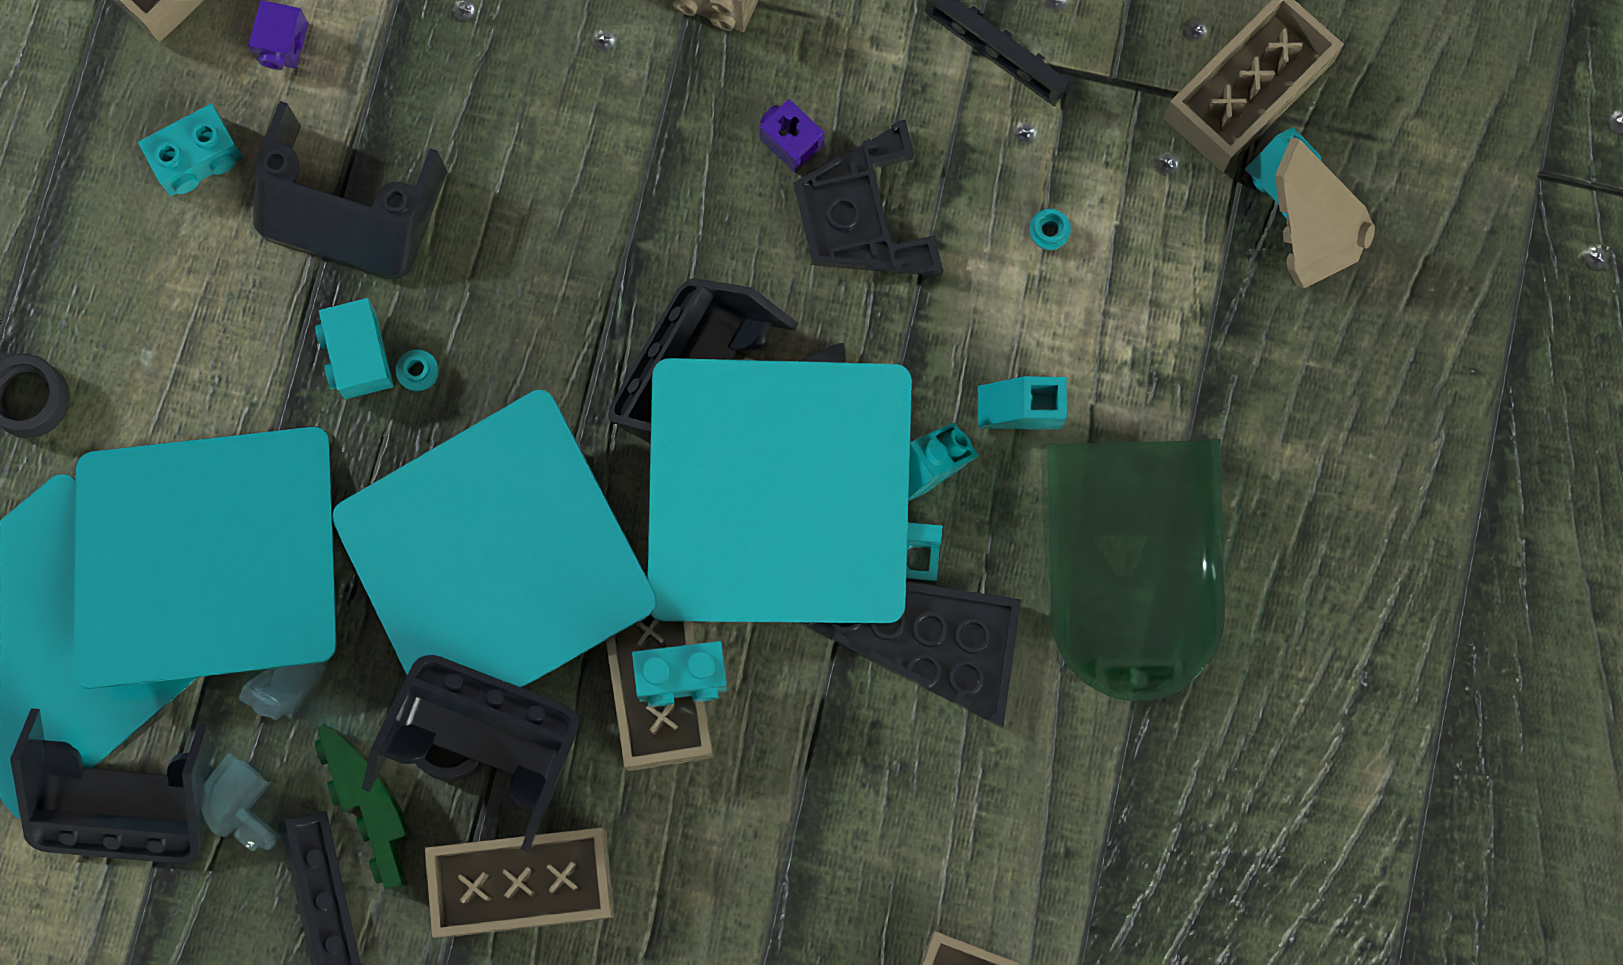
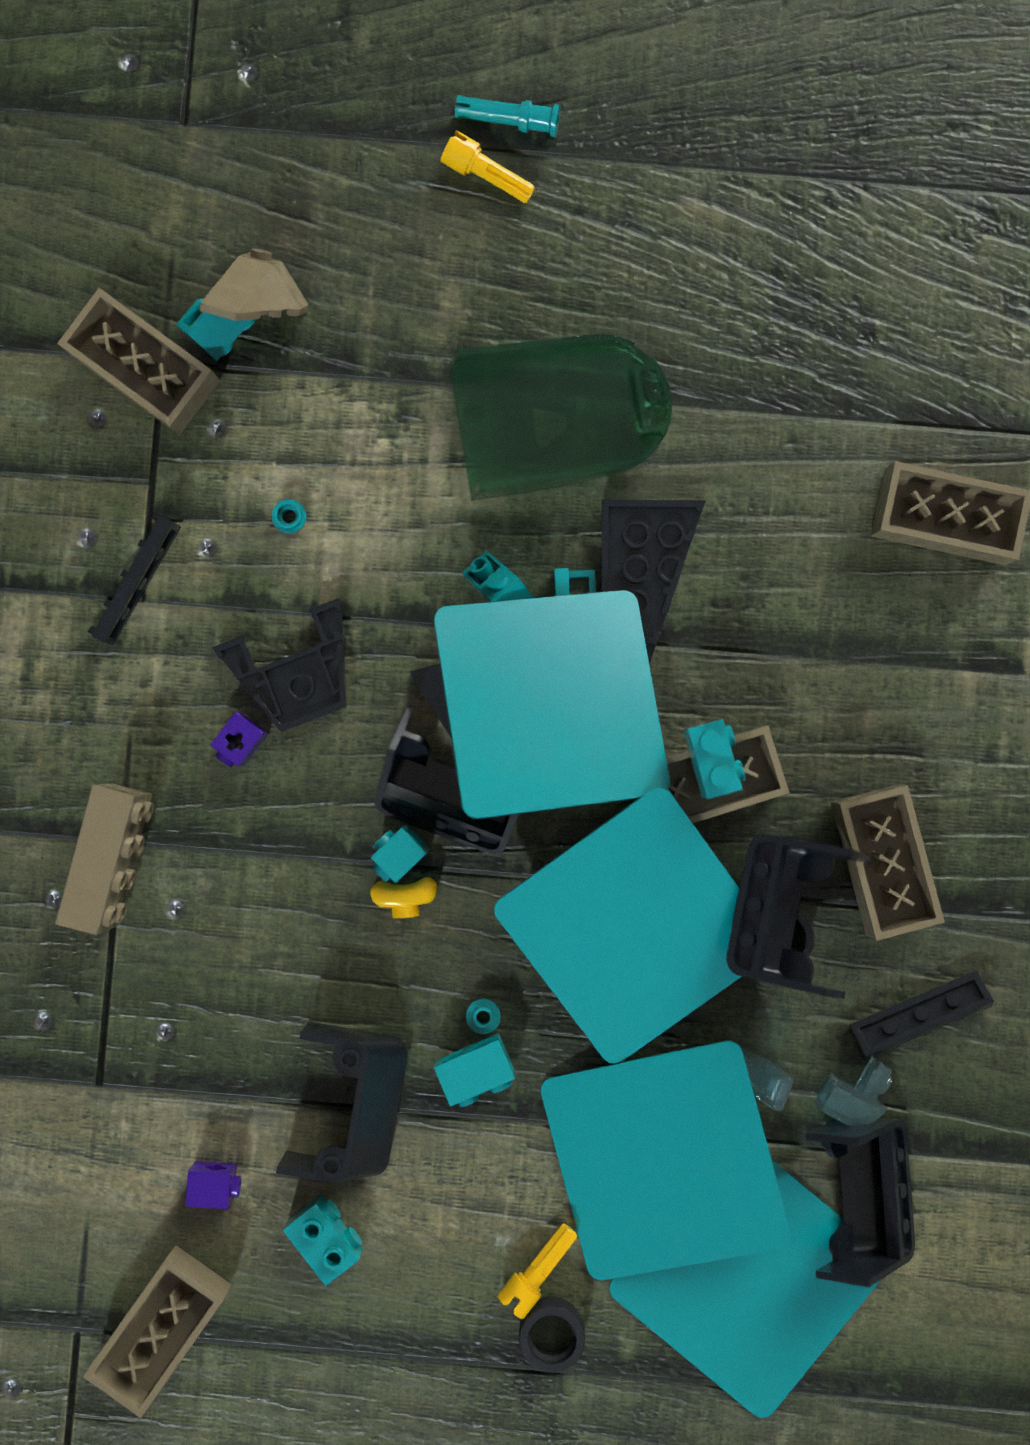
camera: 95 degrees left, 10 degrees up
dark green slope [314,725,412,890] -> none
teal slope [978,376,1067,430] -> none
none -> yellow piece [370,877,437,918]
none -> teal brick [371,824,430,883]
none -> yellow piece [440,130,534,203]
none -> teal pin [455,95,561,137]
none -> yellow piece [497,1223,578,1319]

